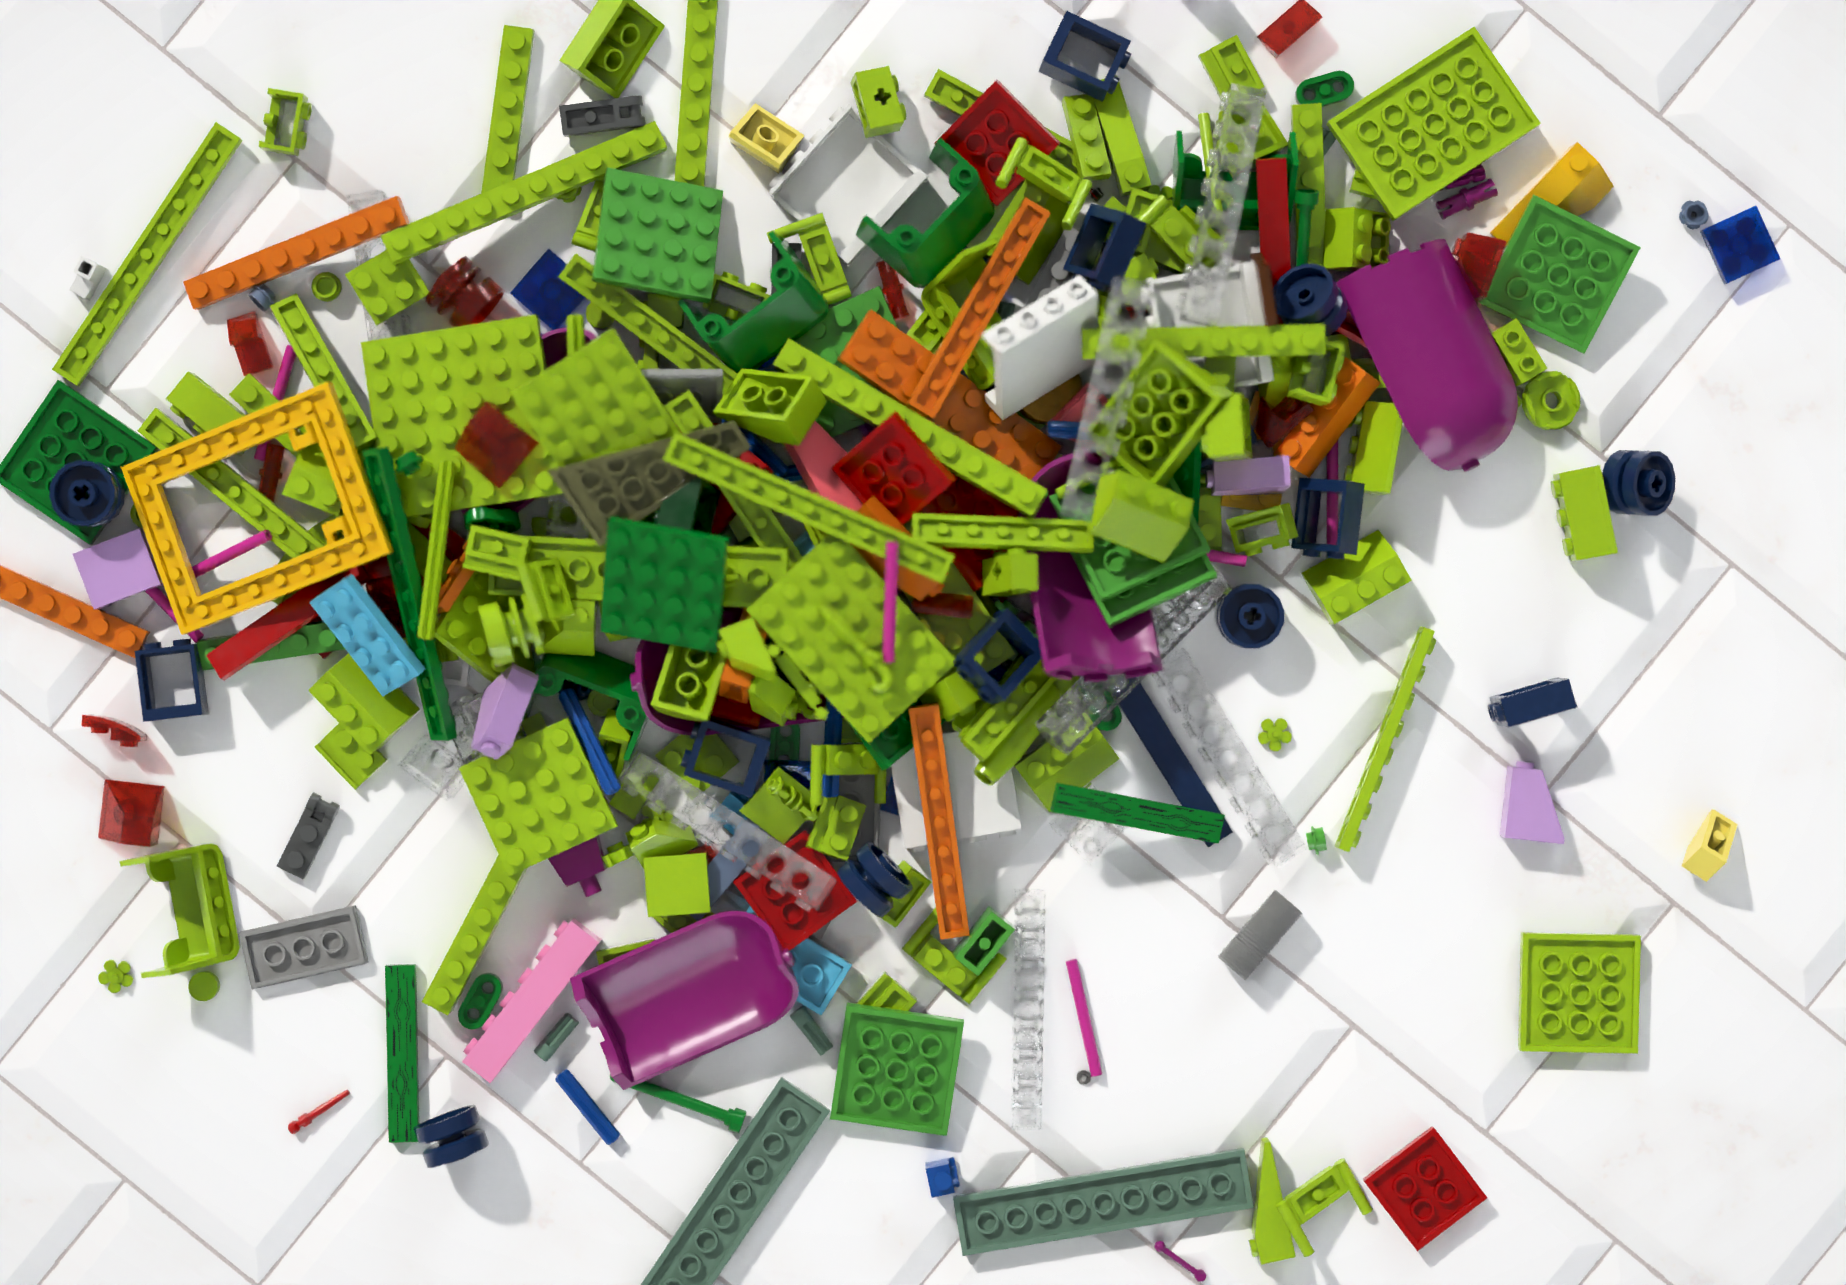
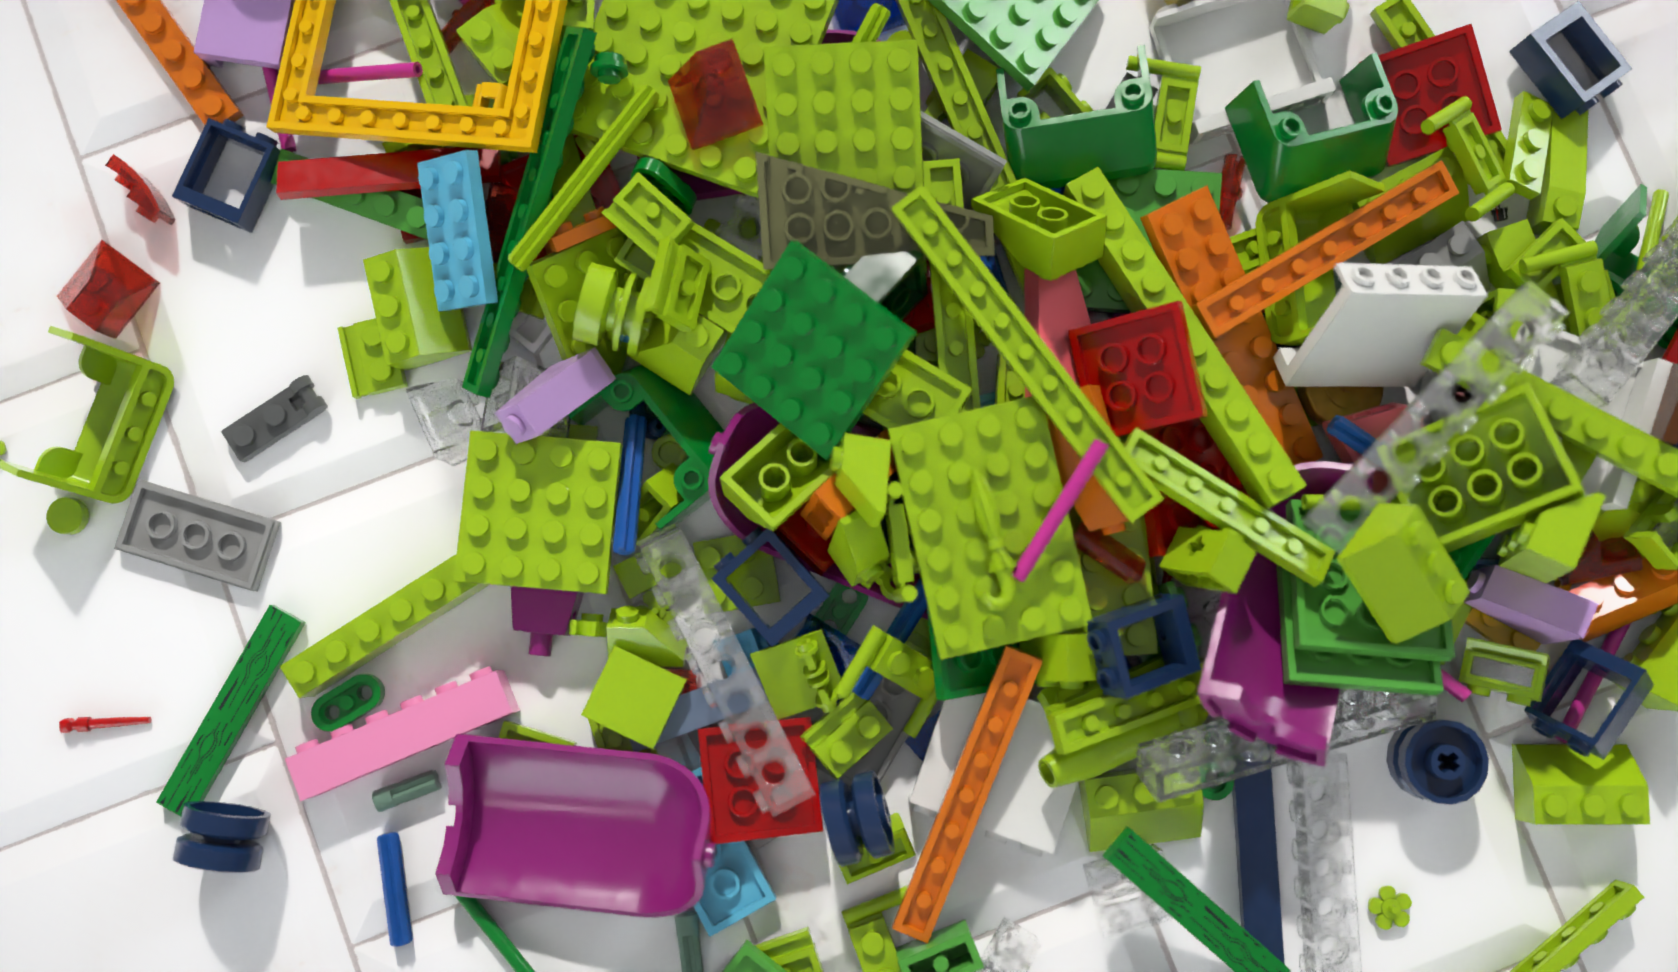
camera: 40 degrees right, 5 degrees down
dark blue window [1063,203,1147,292] -> none

